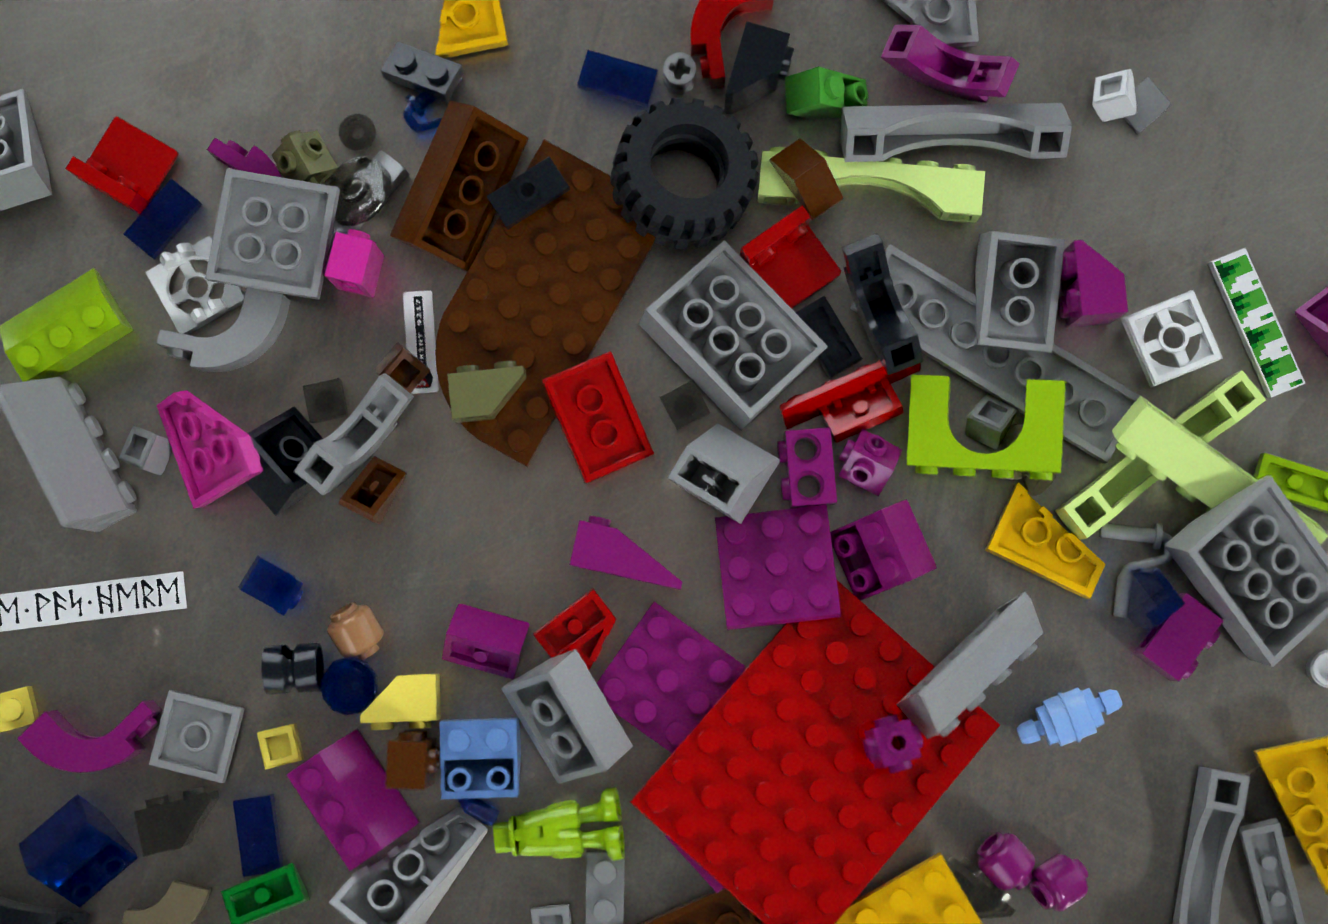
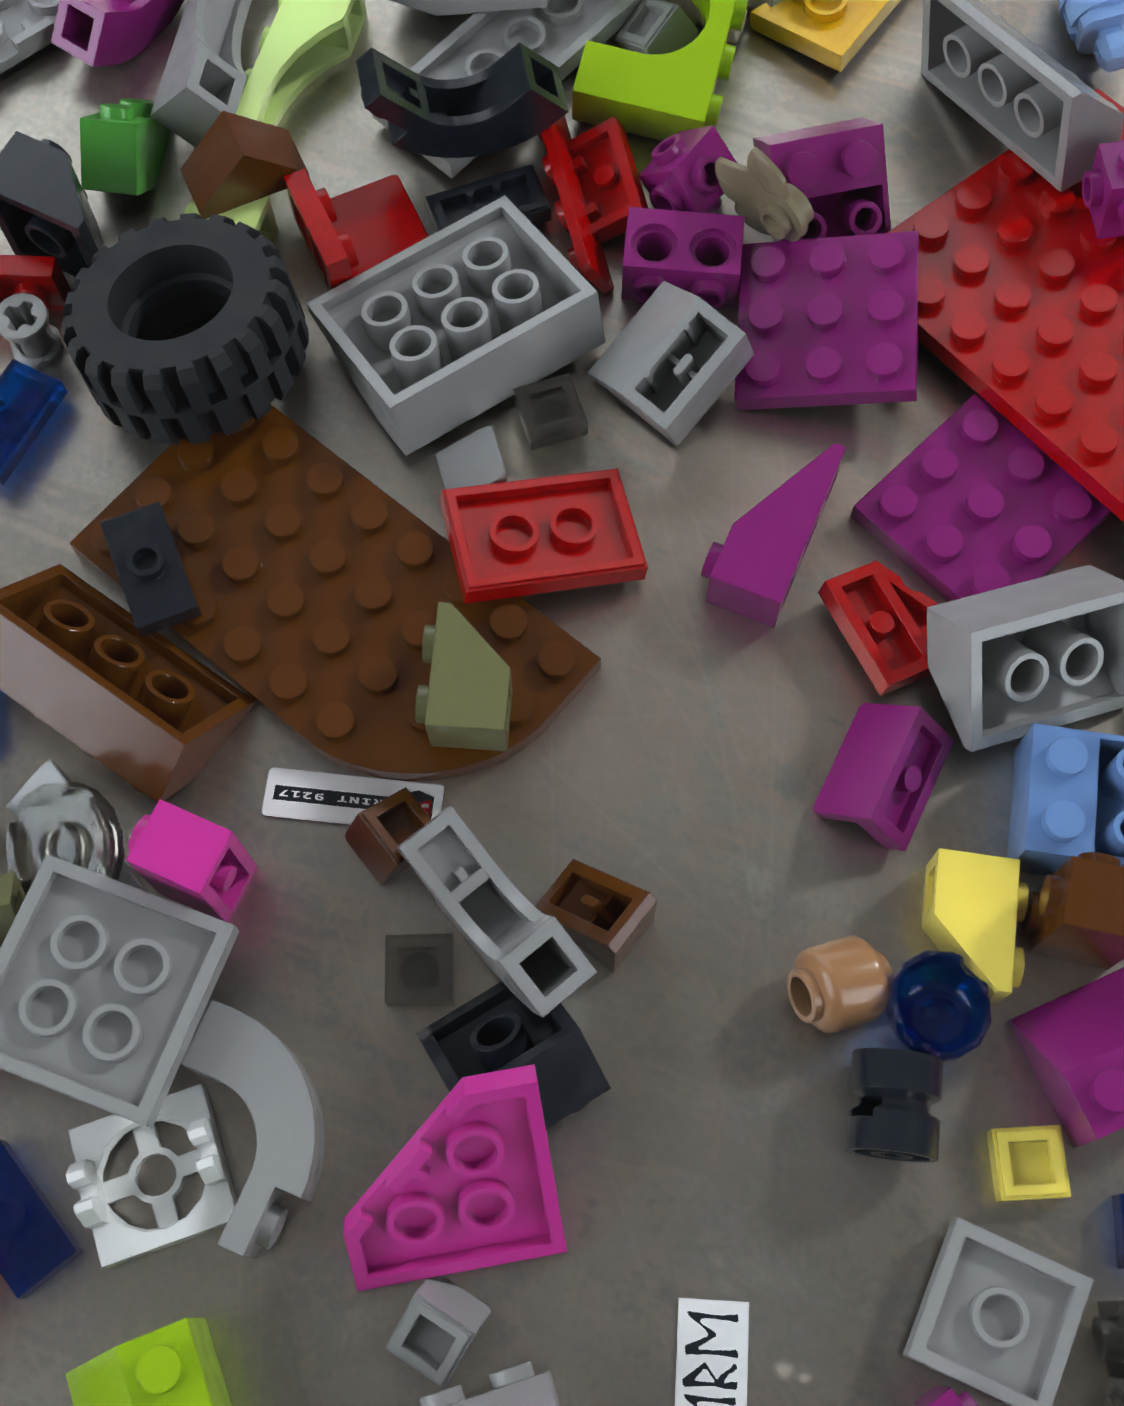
camera: 80 degrees left, 15 degrees down
clear blue bracket [238,555,303,616] -> none
none -> light grey slope [436,425,507,489]
none -> dark tan plate [715,147,814,242]

